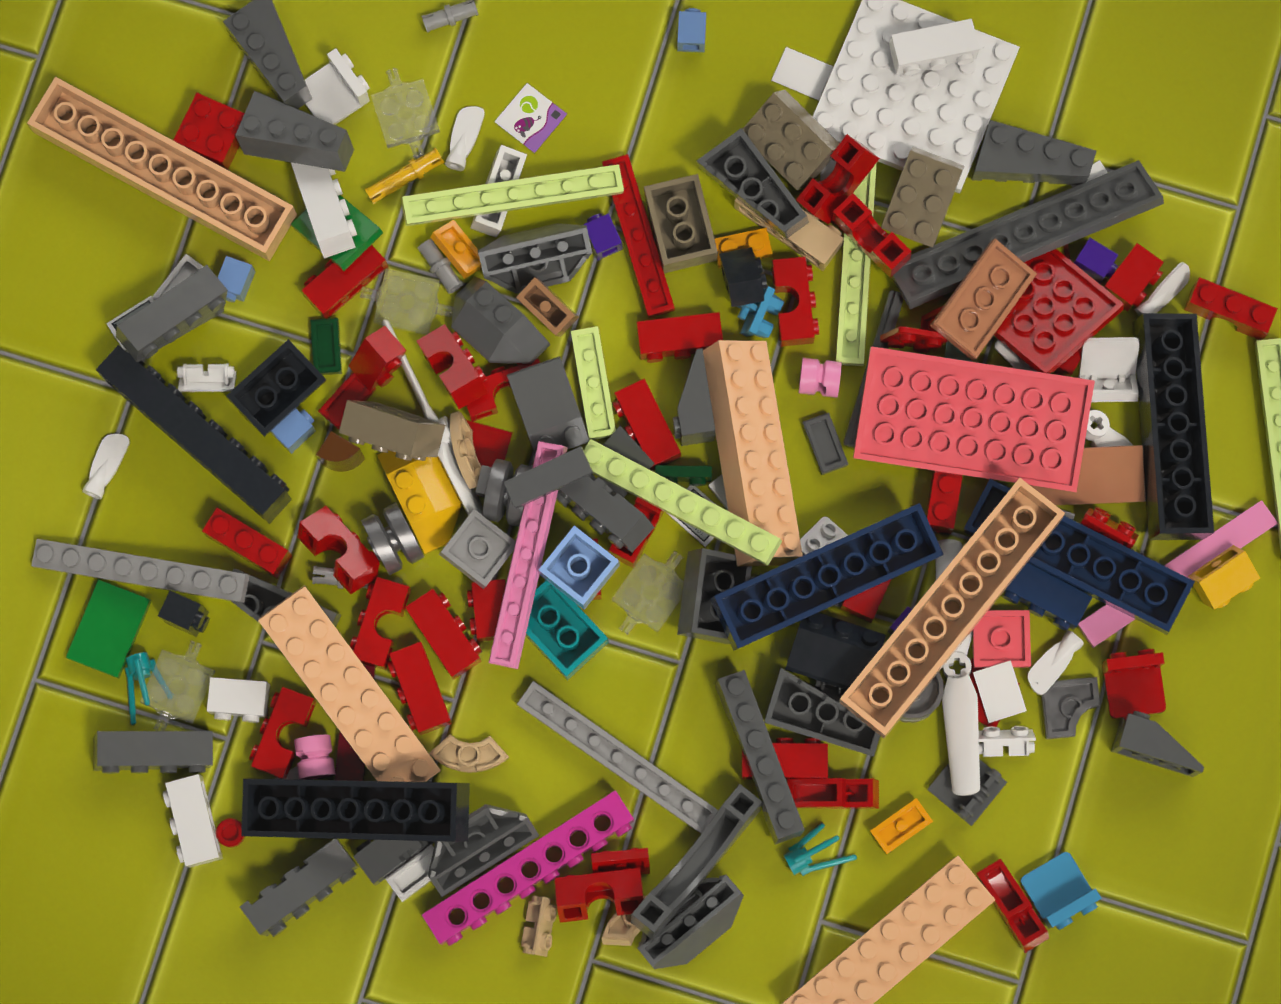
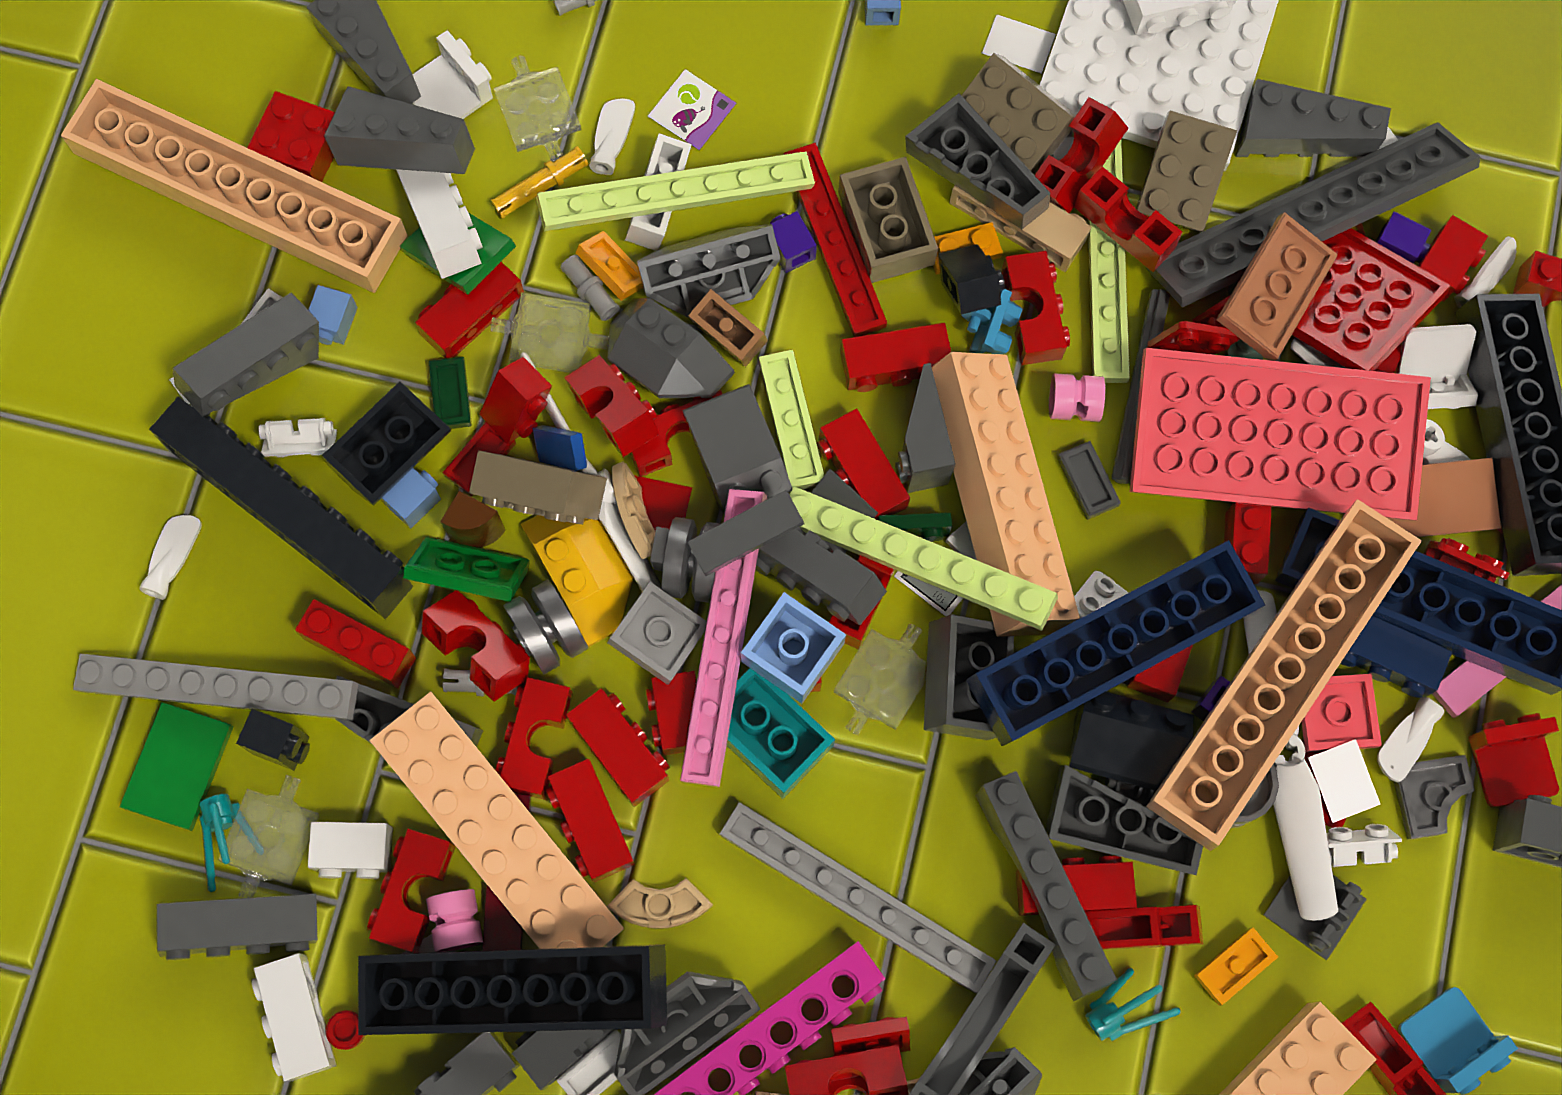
camera: 10 degrees left, 5 degrees down
none -> green tile [403,537,530,602]
none -> blue tile [533,425,587,471]

